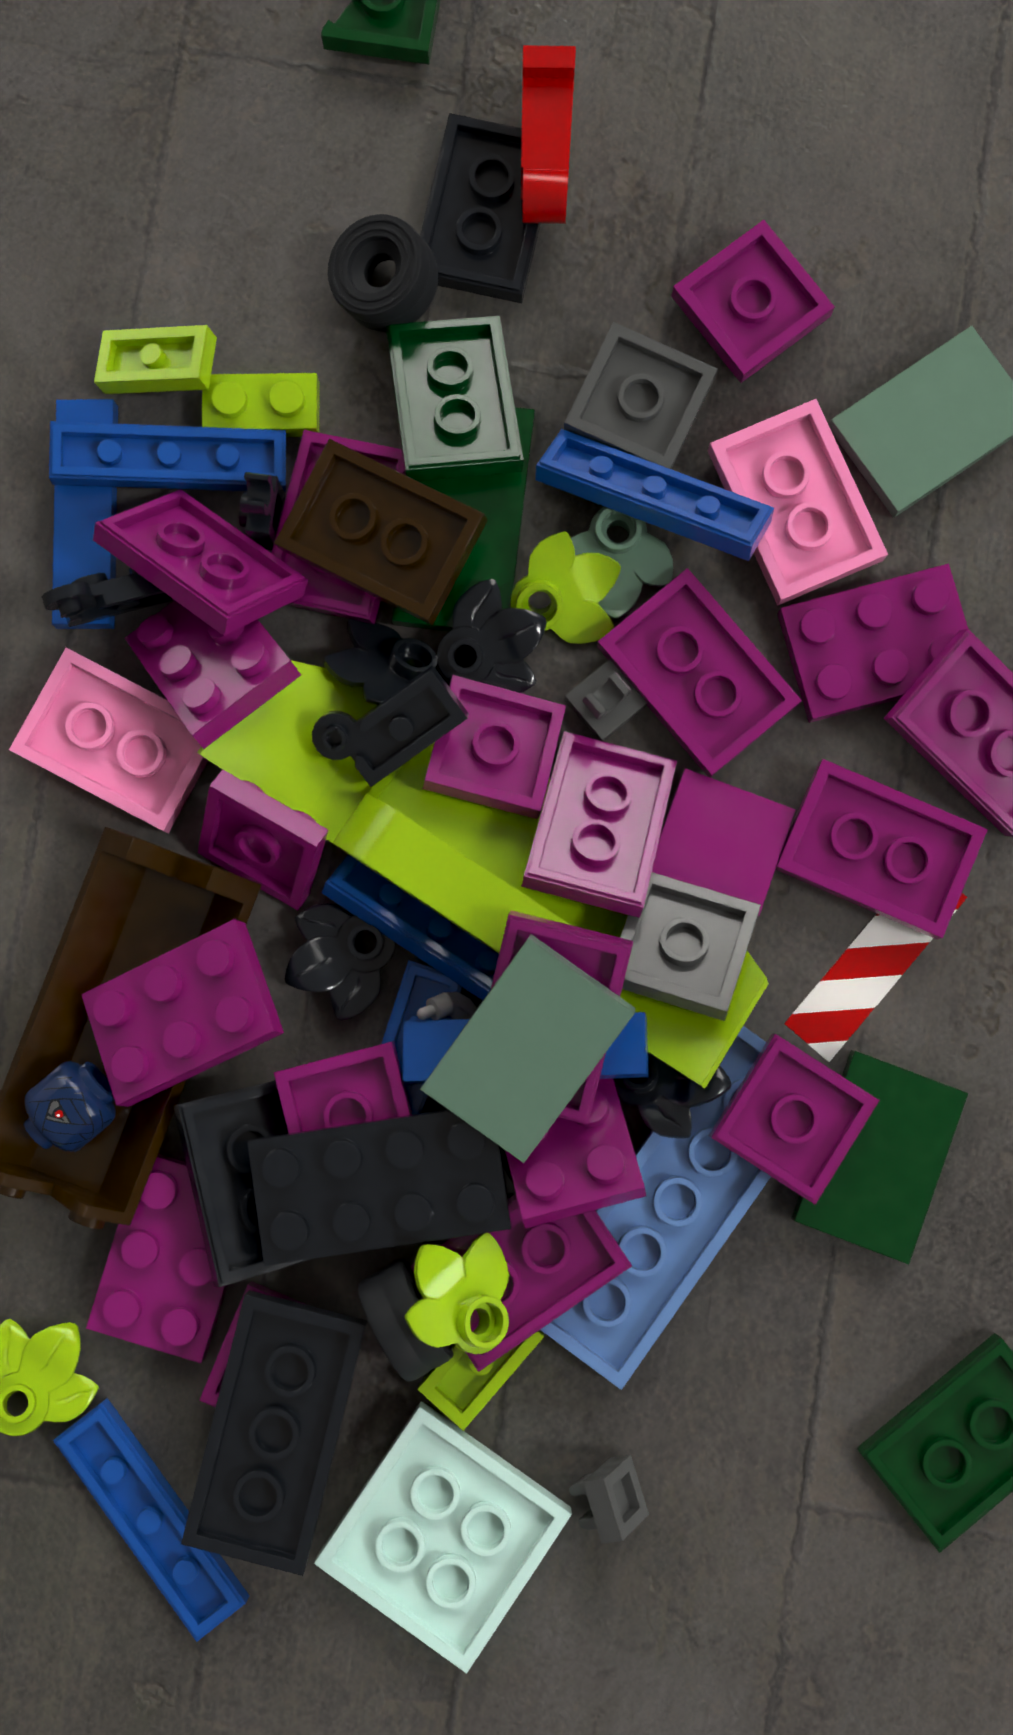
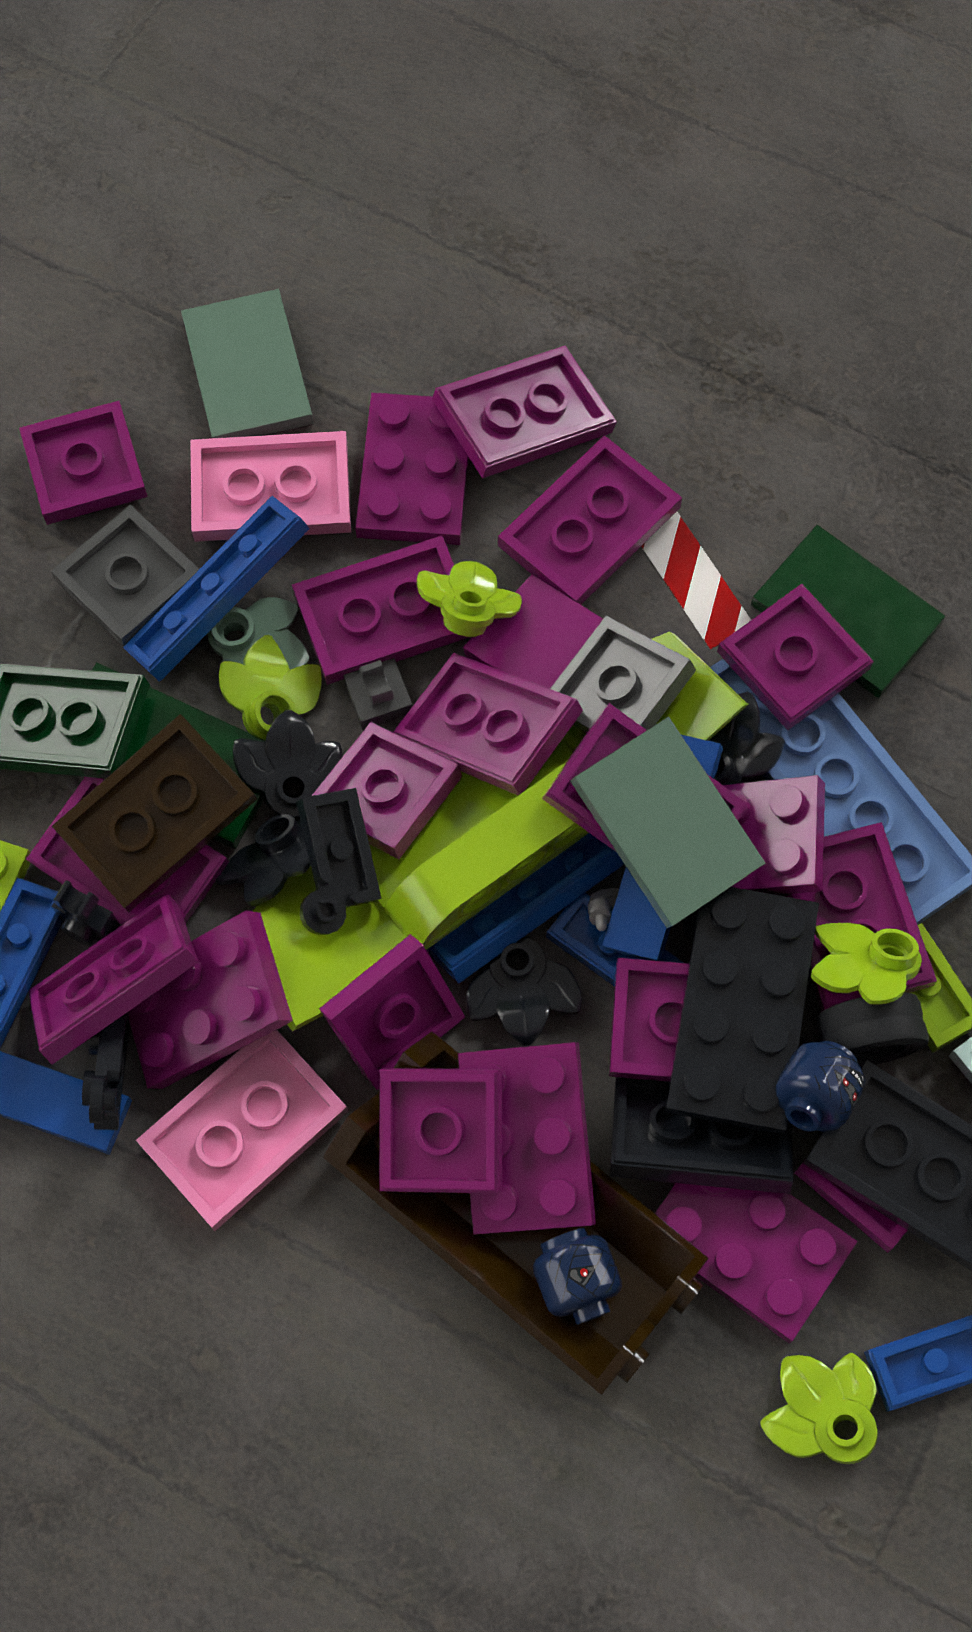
camera: 75 degrees left, 15 degrees down
none -> magenta tile [380,1068,503,1194]
none -> lime plate [416,561,522,637]
none -> dark blue head [775,1041,865,1132]

